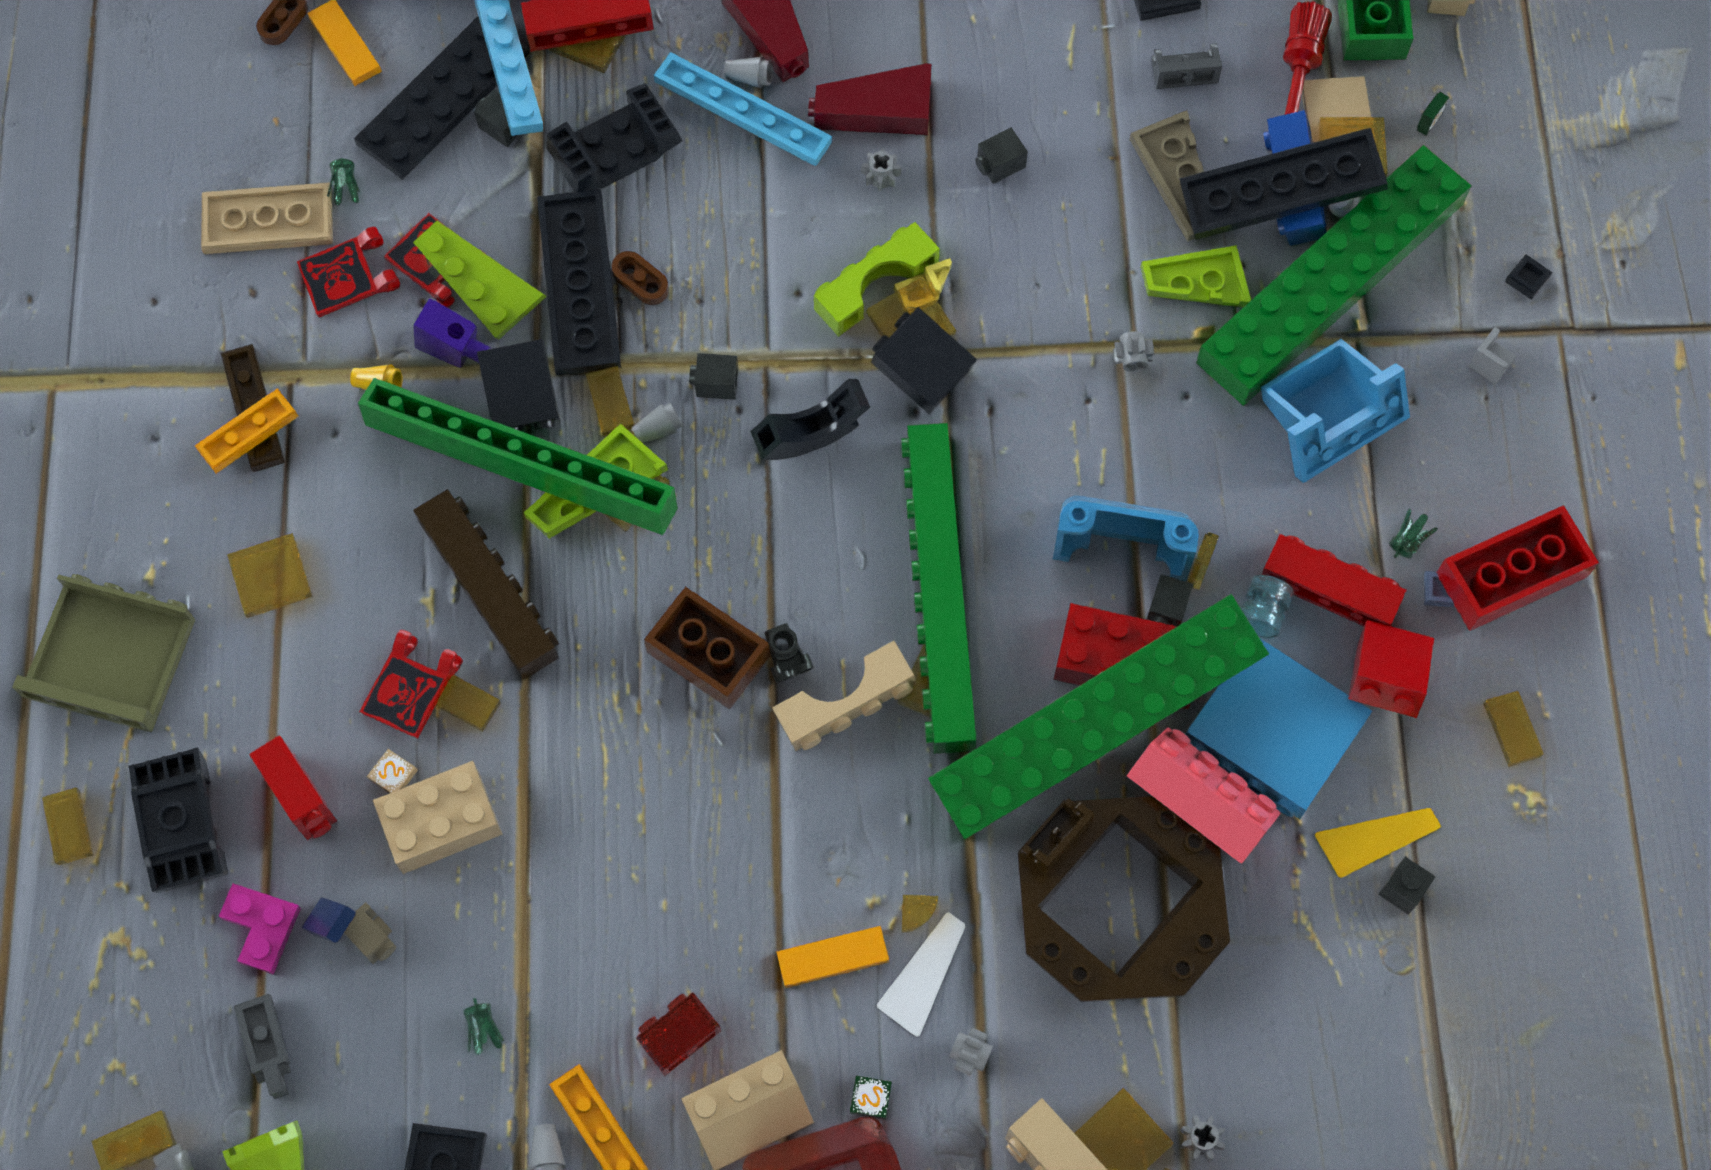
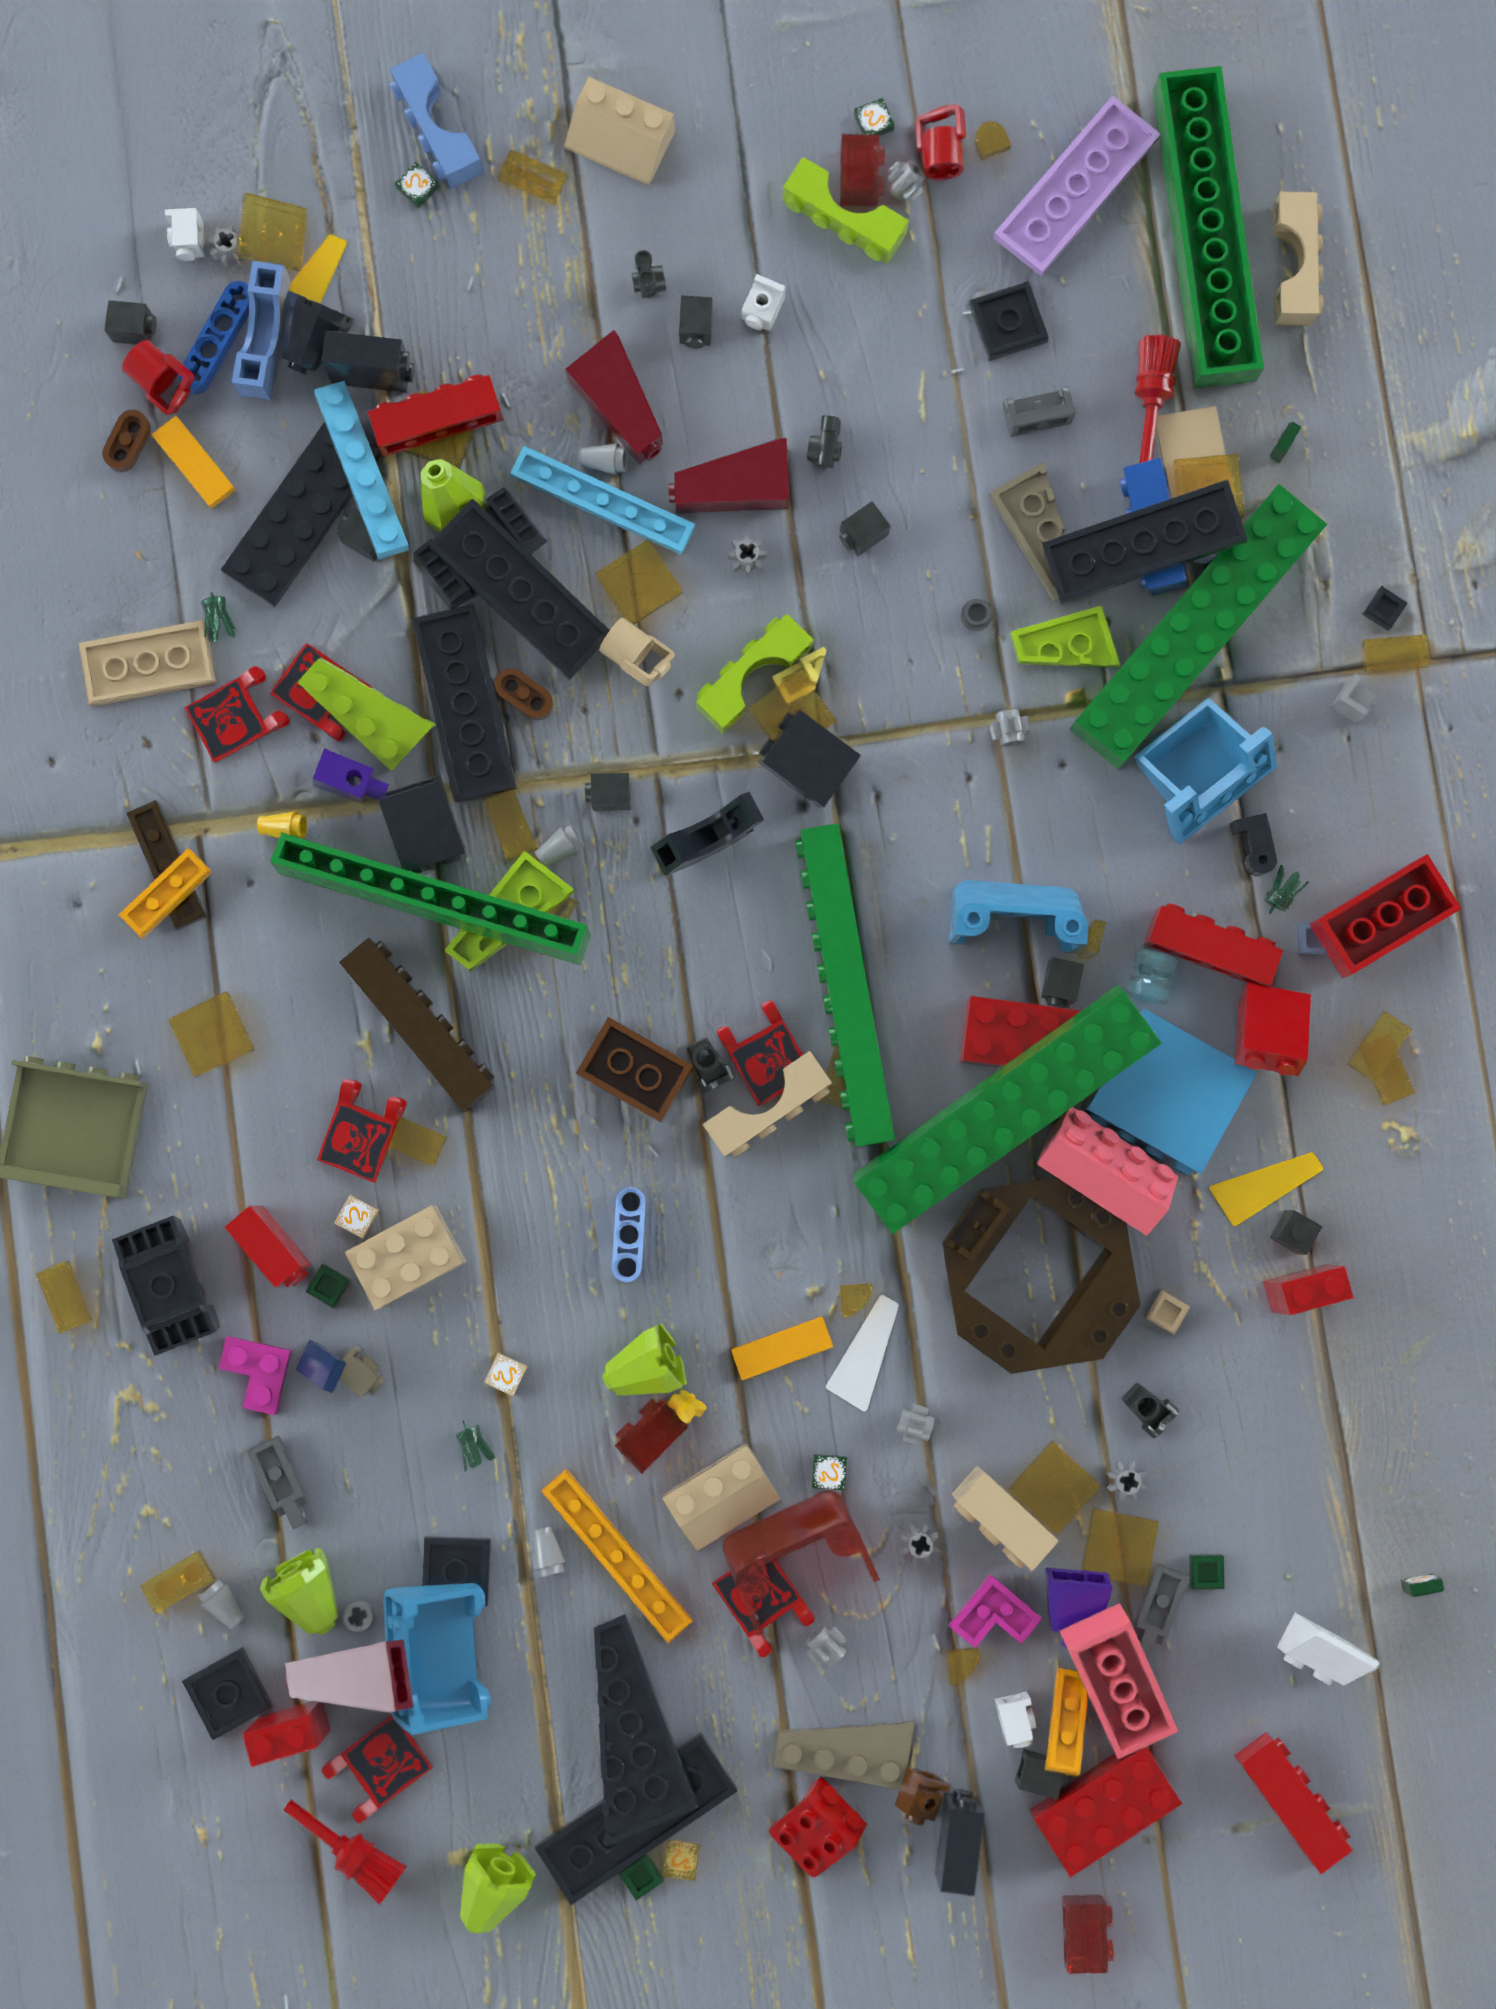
camera: 10 degrees left, 15 degrees up
none -> dark green tile [305,1263,351,1308]
none -> lime cone [420,459,488,533]
none -> black plate [428,499,610,680]
none -> tile [484,1352,528,1396]
none -> clear yellow tile [595,539,683,625]
none -> tan piece [599,617,675,686]
none -> lime cone [602,1323,687,1396]
none -> light blue beam [612,1187,647,1282]
none -> yellow piece [667,1390,707,1424]
none -> flag [716,1000,803,1106]
none -> pearl dark grey plate [807,415,842,468]
none -> dark grey plate [961,599,993,631]
none -> pearl dark grey plate [1122,1383,1179,1438]
none -> tan tile [1145,1290,1190,1335]
none -> black leg [1230,813,1277,876]
none -> red brick [1263,1264,1354,1316]
none -> clear yellow tile [1347,1011,1412,1083]
none -> clear yellow tile [1361,634,1431,673]

